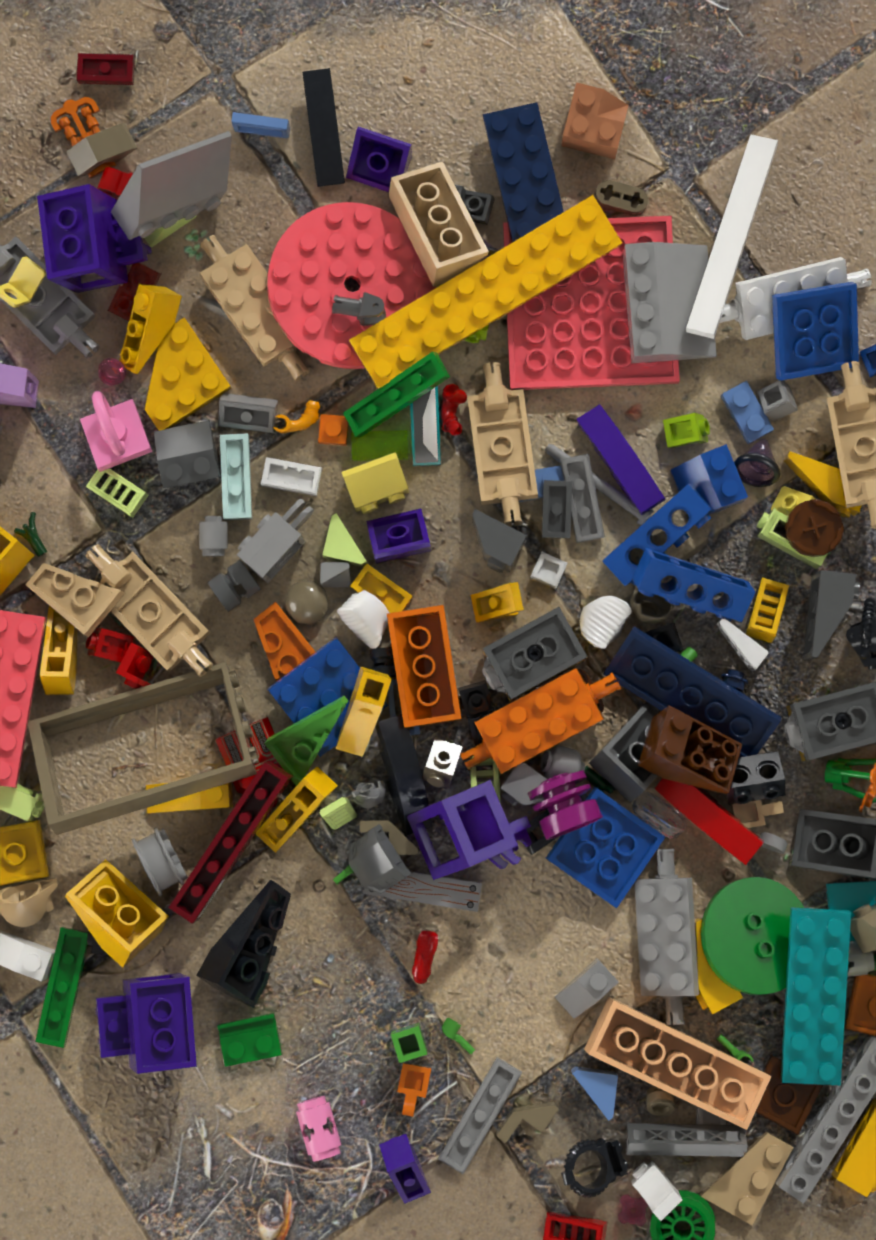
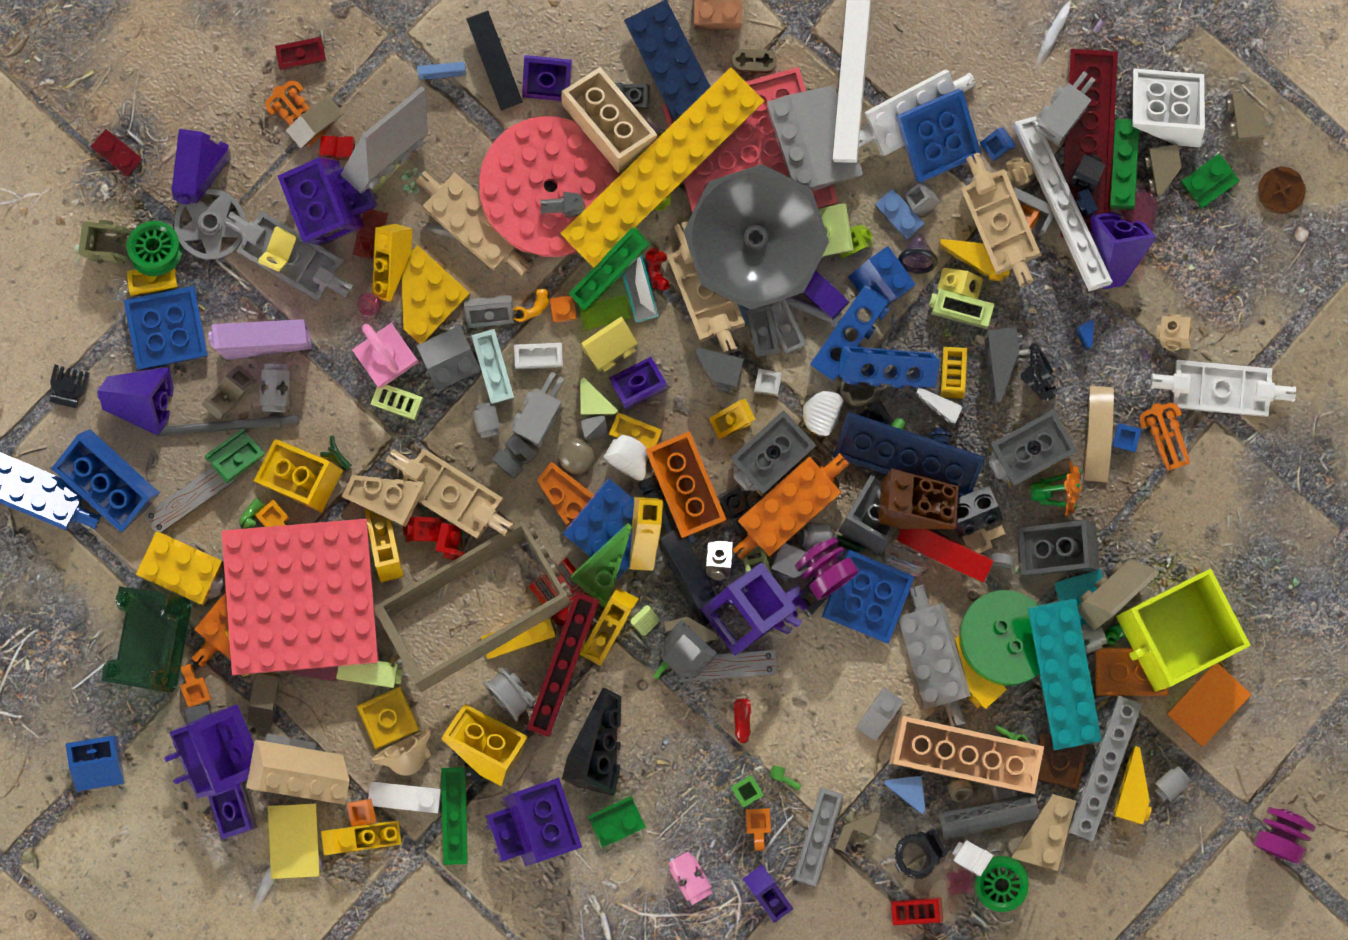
camera: 20 degrees left, 0 degrees up
light grey plate [352,777,386,809] -> none
reddish brown tile [785,499,844,557] -> none
none -> dark grey piece [684,164,829,310]
none -> yellowish green plate [819,203,854,258]

